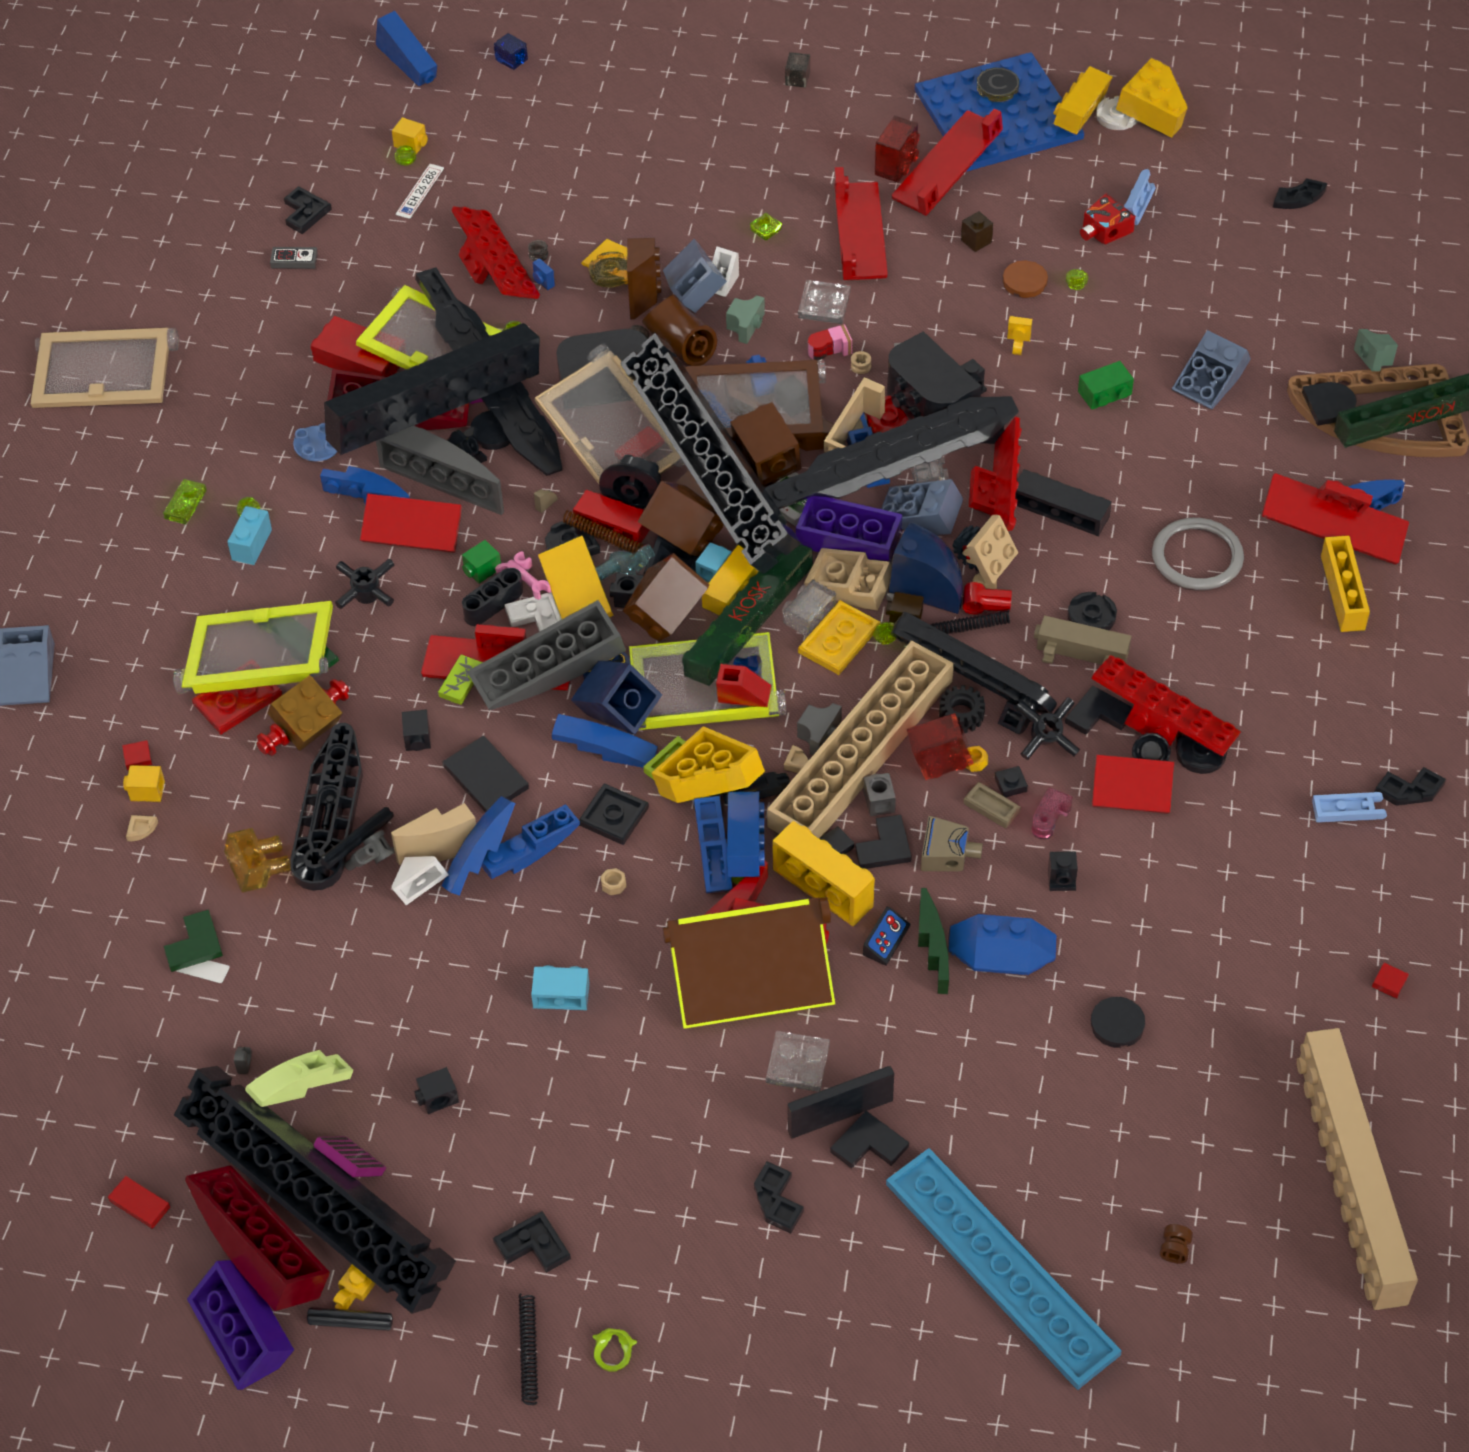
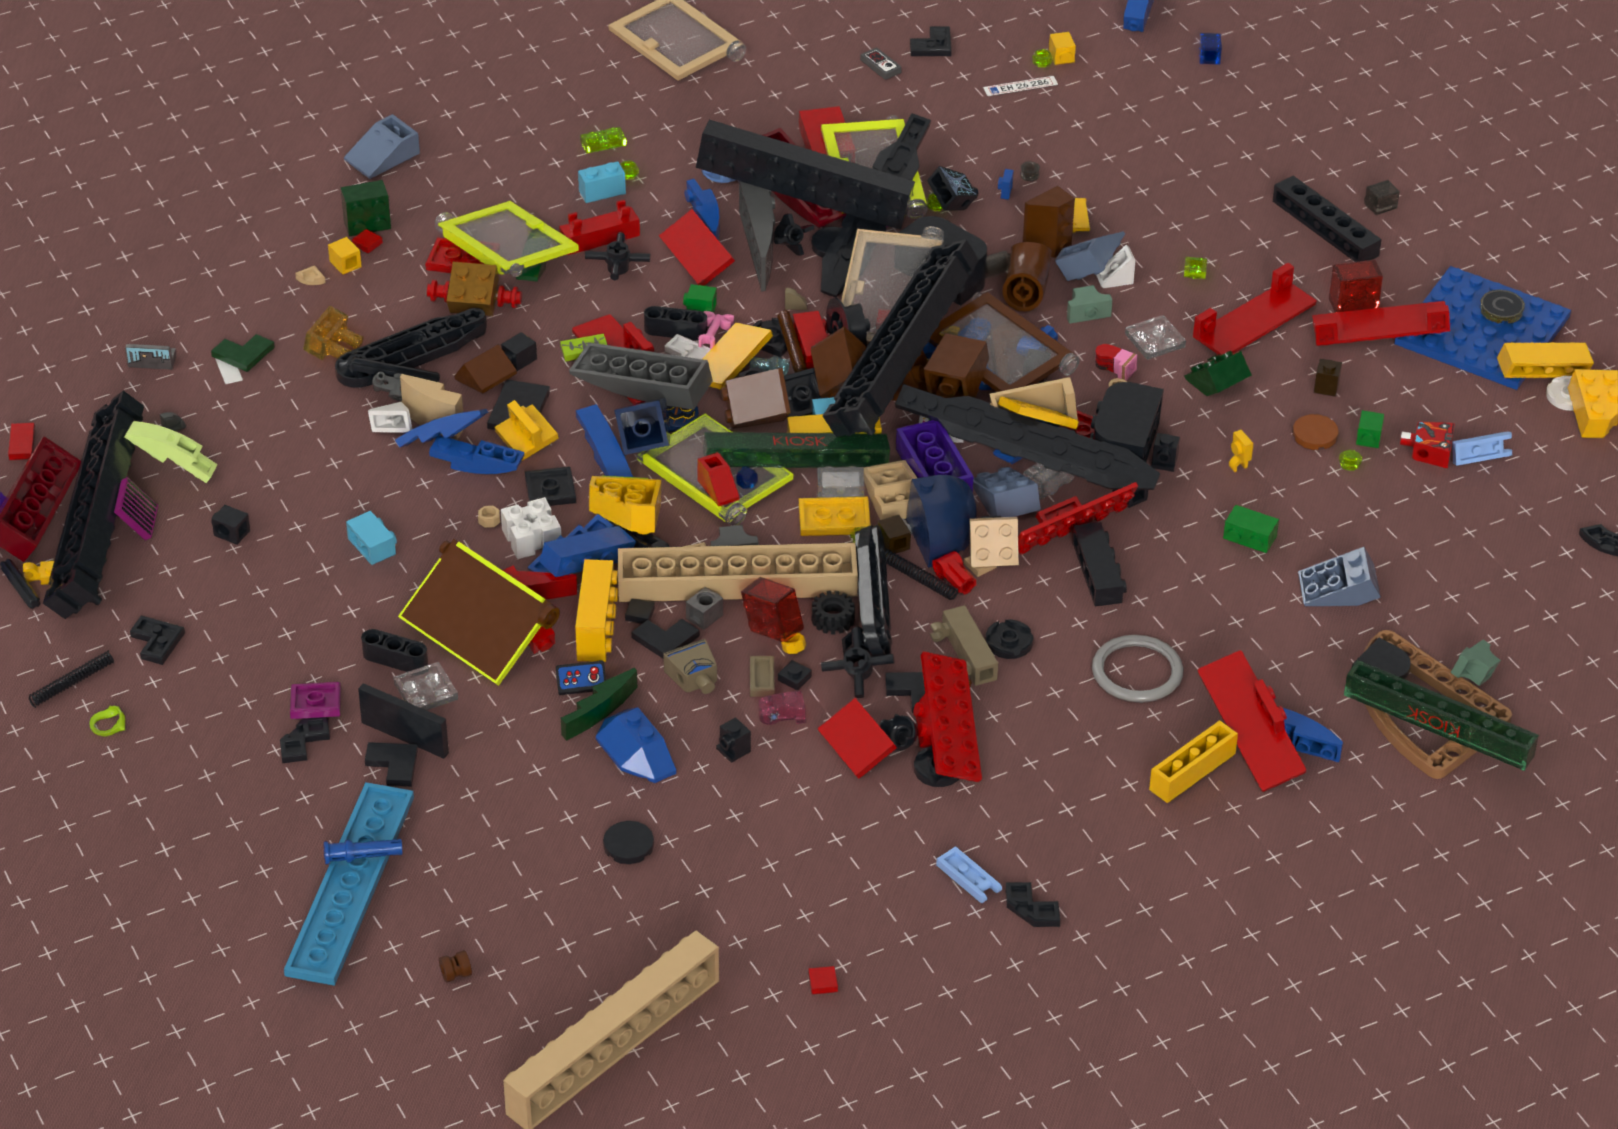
camera: 50 degrees right, 10 degrees down
red bracket [451,206,540,299] -> none
none -> flat silver panel [125,344,176,370]
none -> magenta tile [290,682,341,719]
none -> blue pin [323,838,402,865]
none -> dark green brick [340,180,391,237]
none -> black beam [361,629,428,674]
none -> reddish brown slope [454,344,517,394]
none -> yellow bracket [495,400,559,461]
none -> white brick [501,497,561,560]
none -> red brick [558,199,640,255]
none -> black torso [927,166,979,211]
none -> yellow tile [998,396,1079,429]
none -> dark green slope [1184,350,1252,396]
none -> black brick [1272,176,1382,266]
none -> green brick [1356,410,1384,448]

